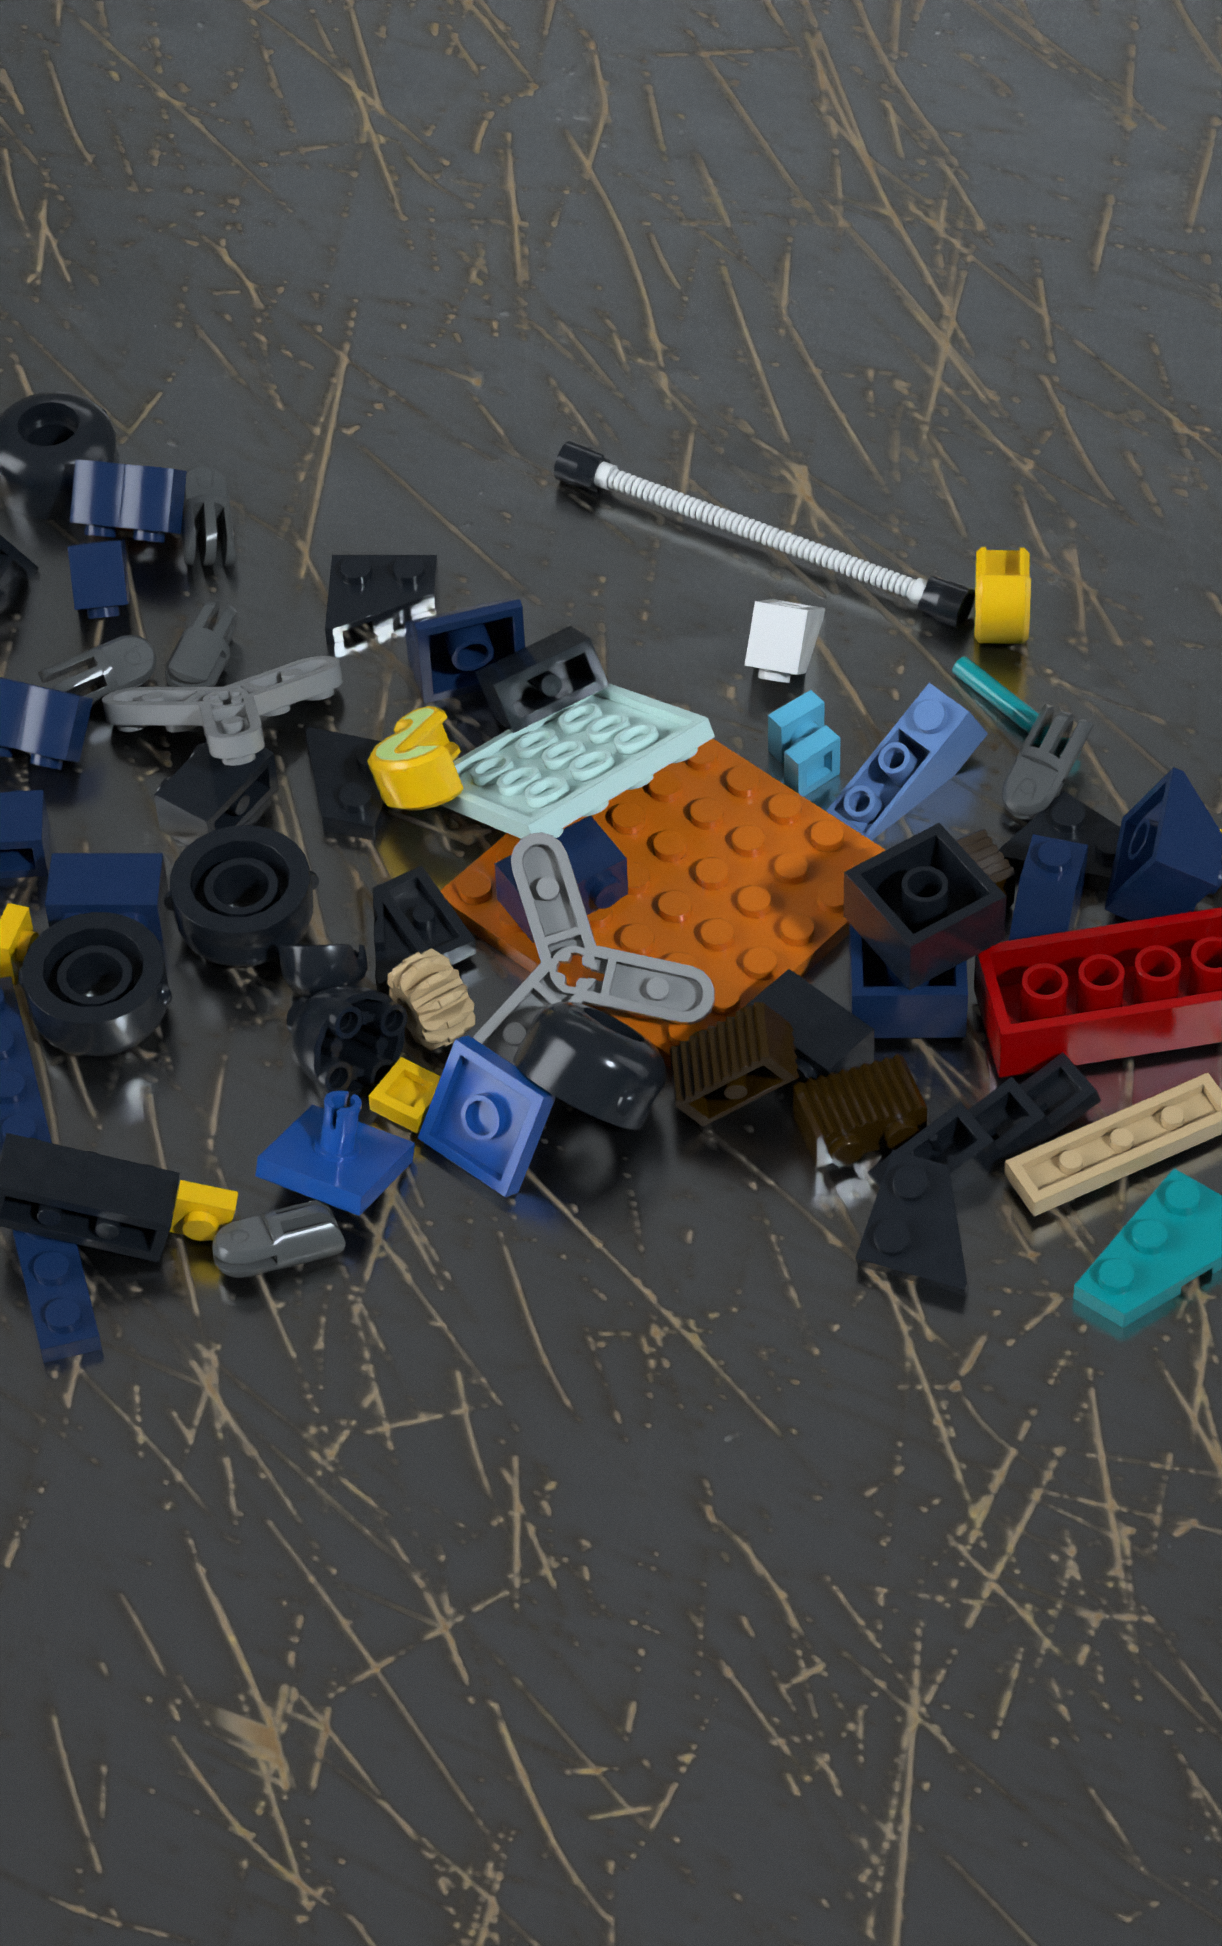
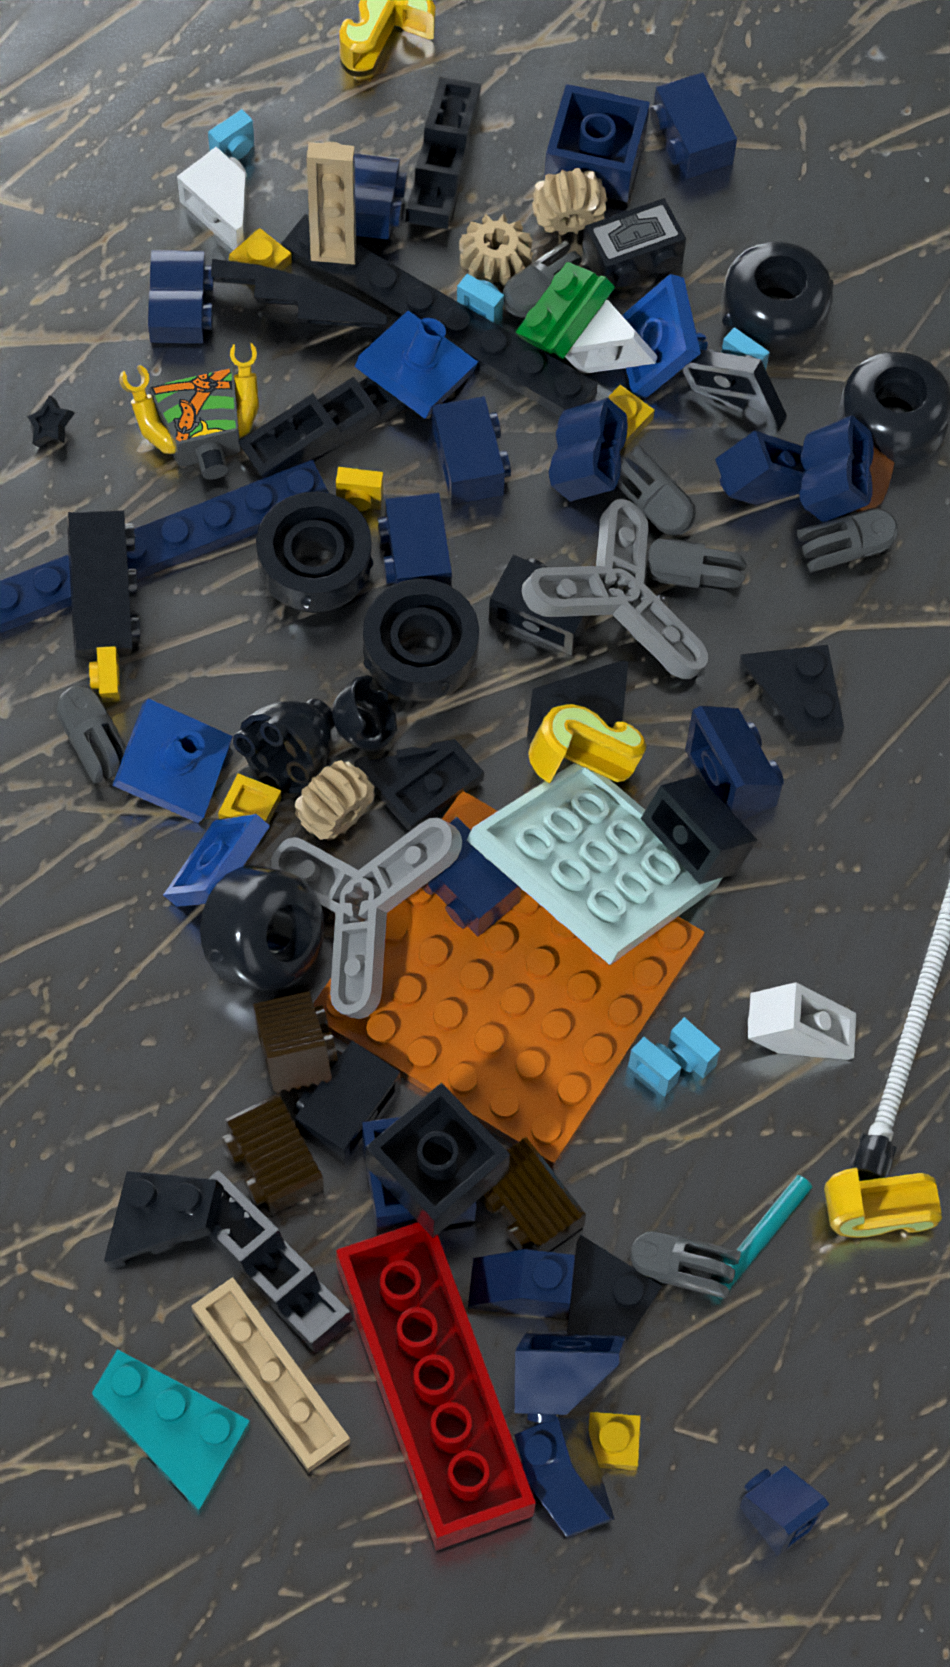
camera: 75 degrees right, 15 degrees up
medium blue slope [826,683,988,841] -> none

